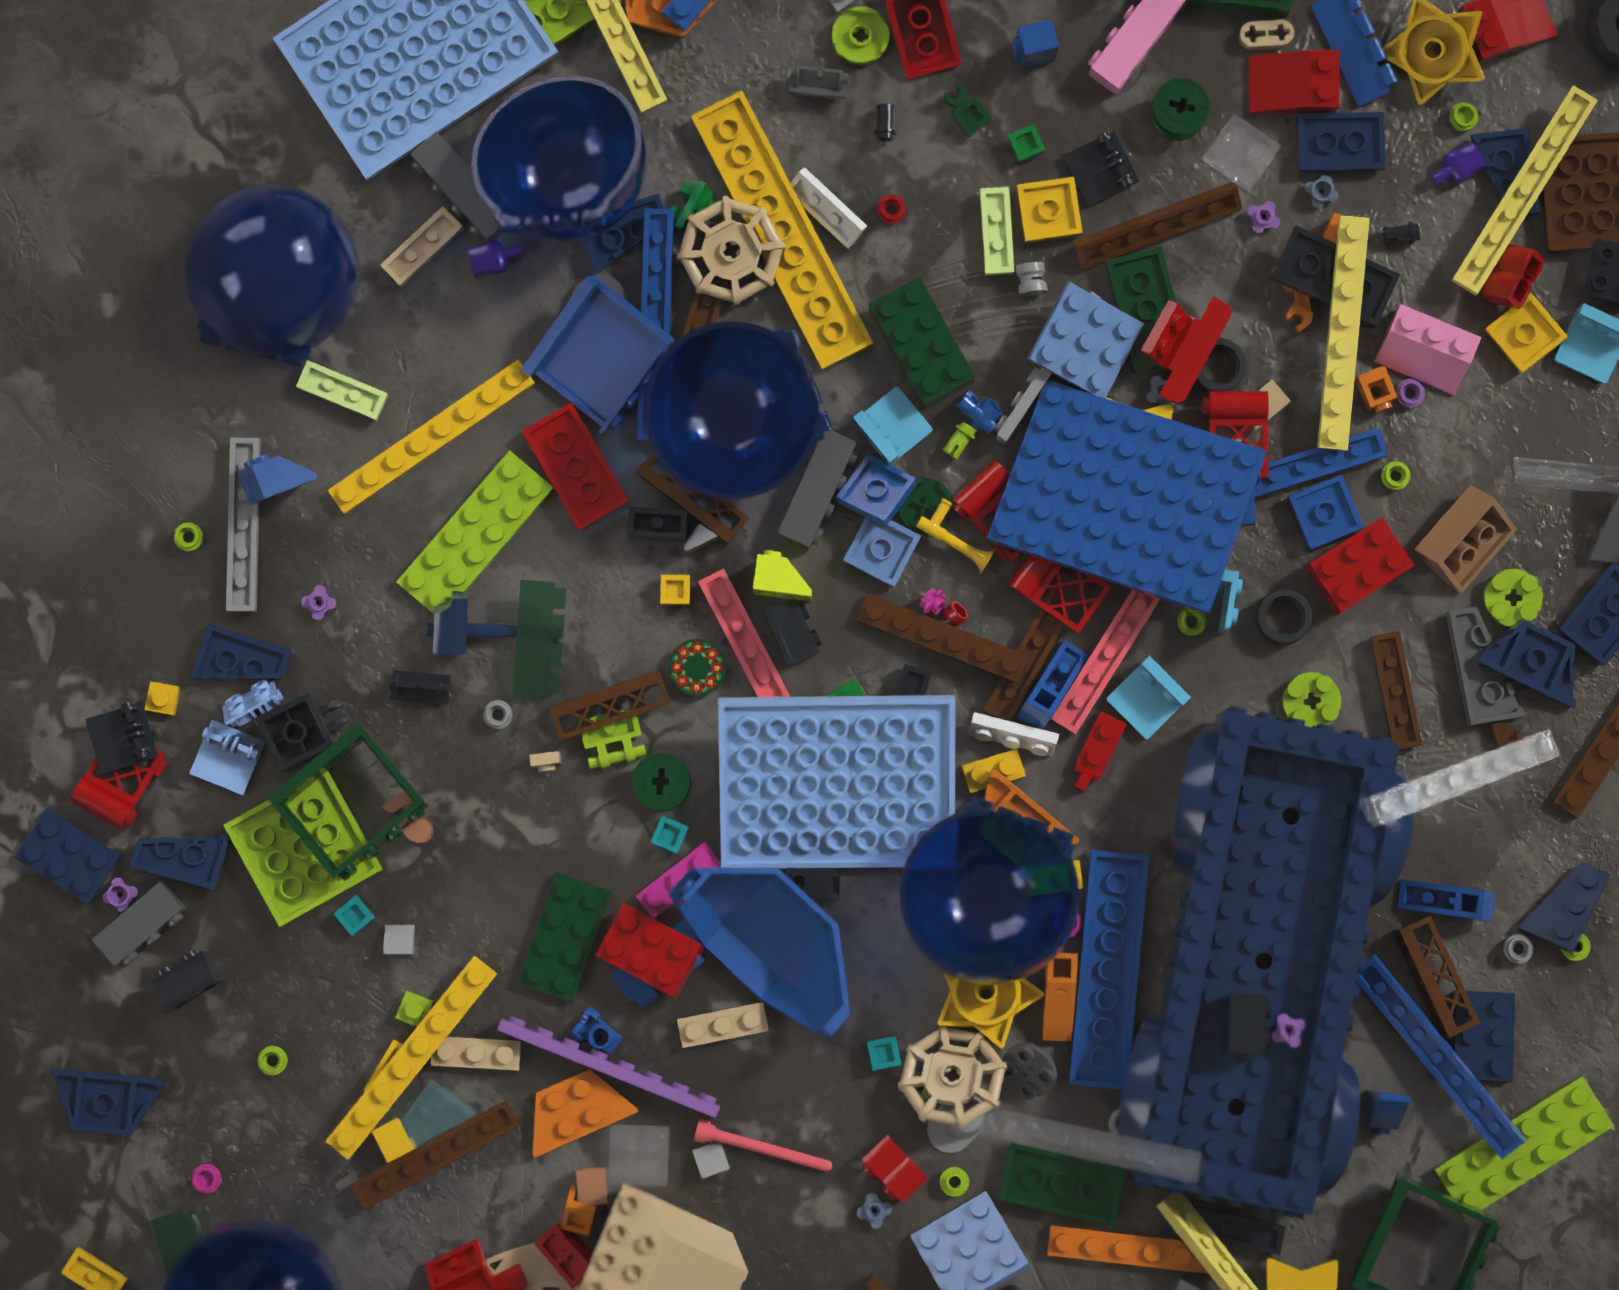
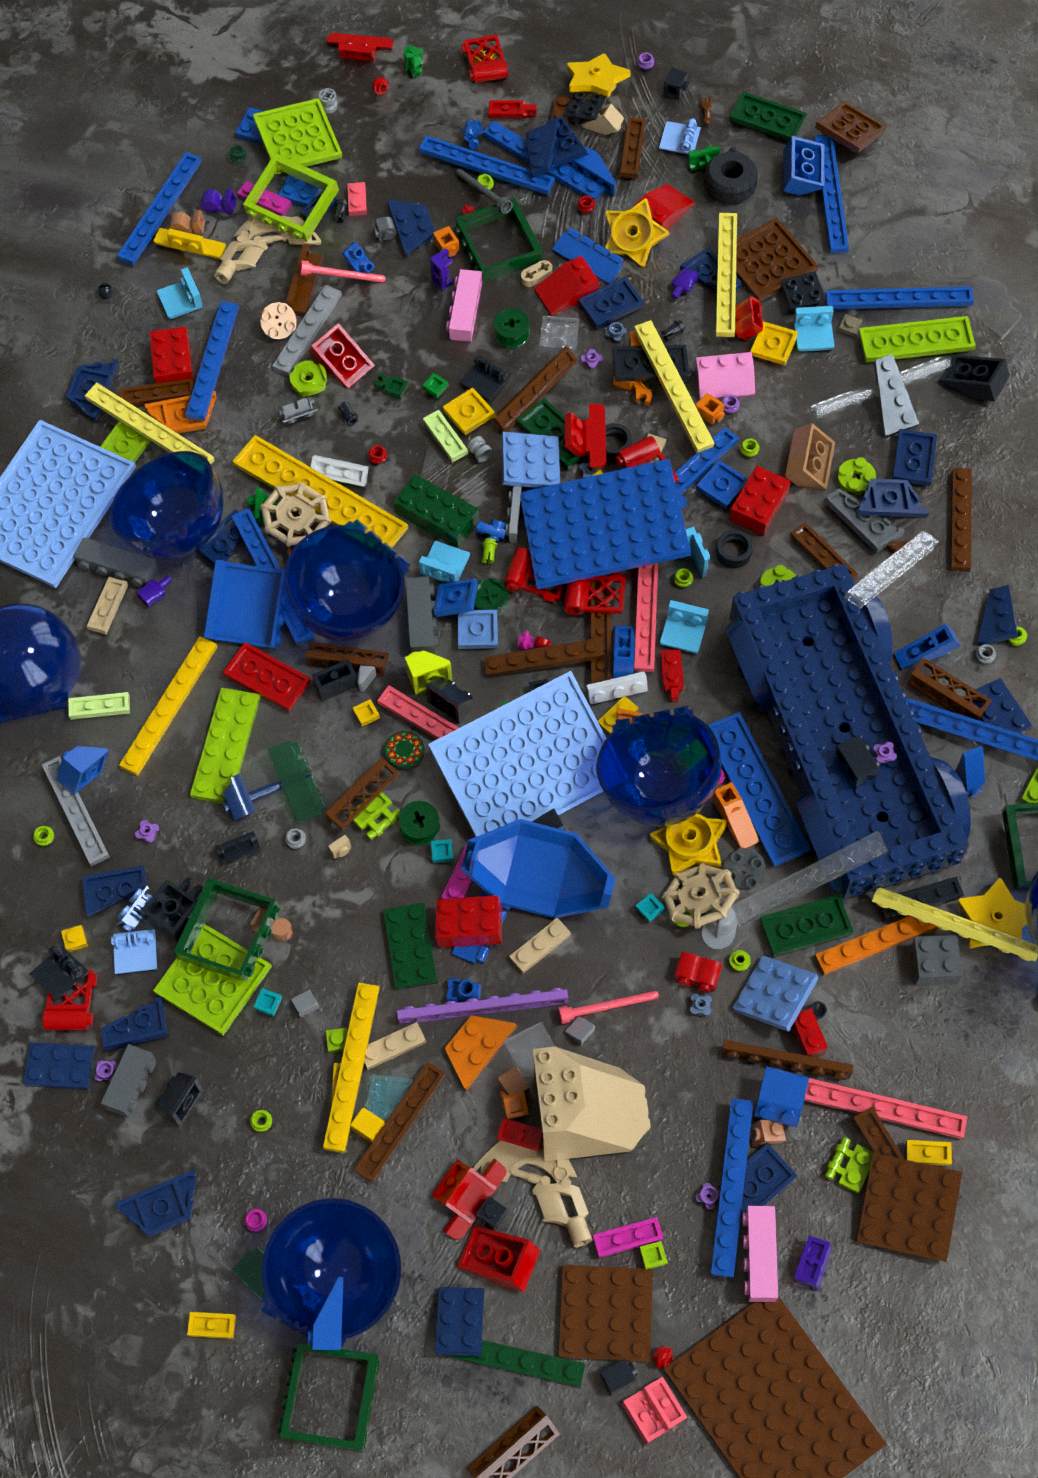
camera: 25 degrees left, 20 degrees down
yellow piece [916,498,995,575] -> none
blue brick [1011,19,1059,69] -> none
lime plate [1449,102,1478,131] -> none

